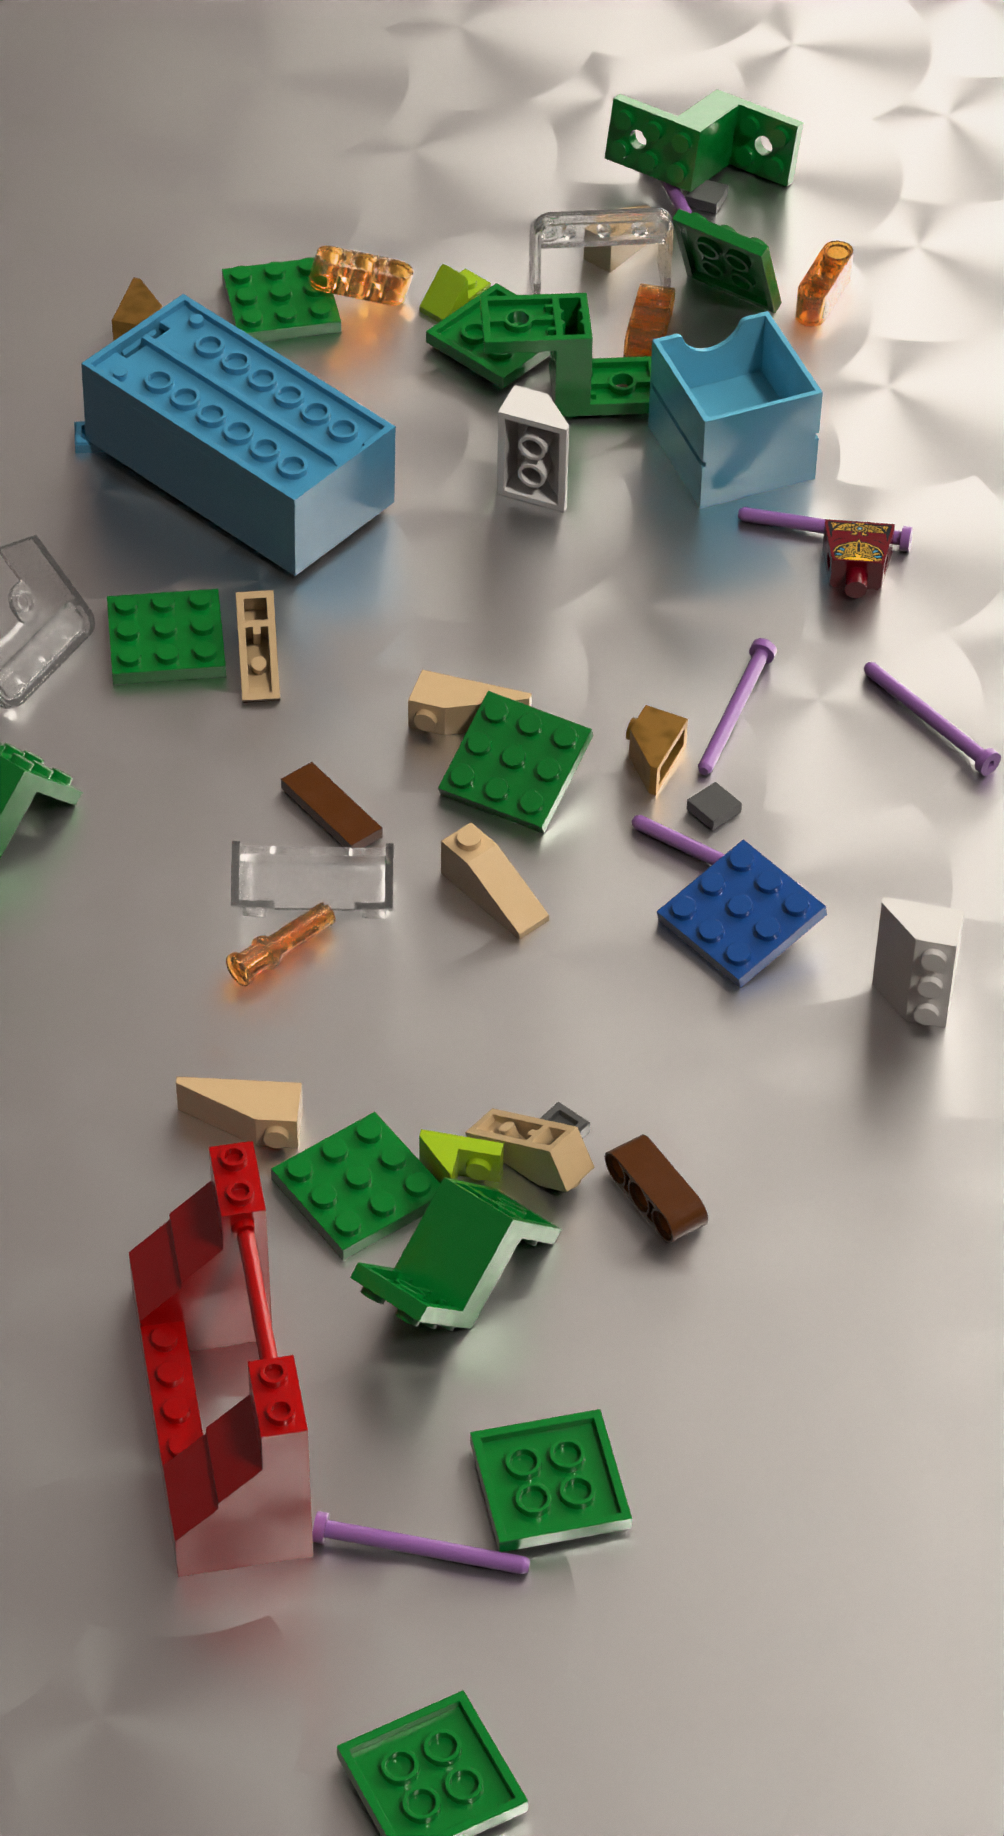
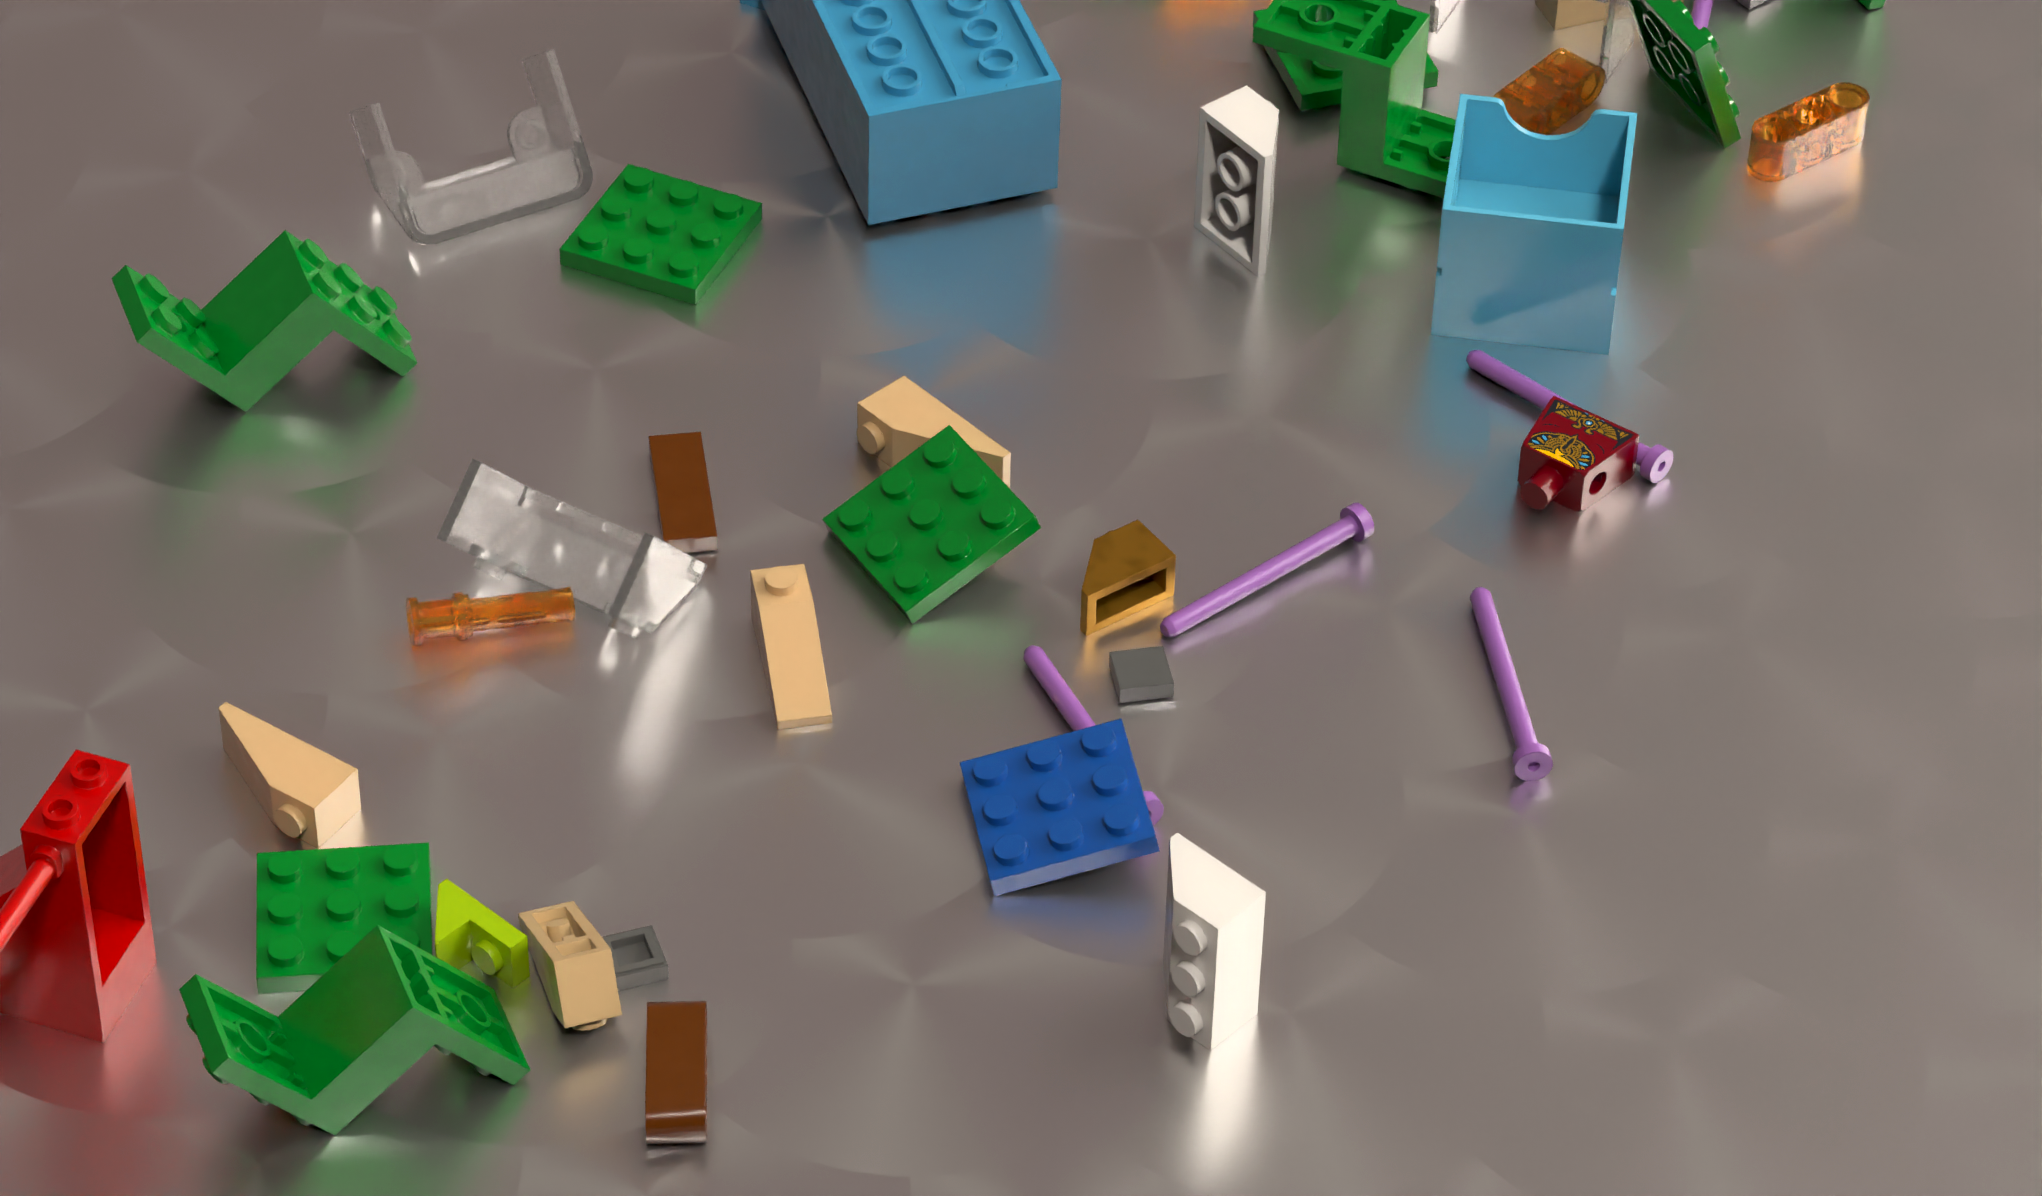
camera: 30 degrees right, 5 degrees down
tan slope [236,590,280,703] -> none

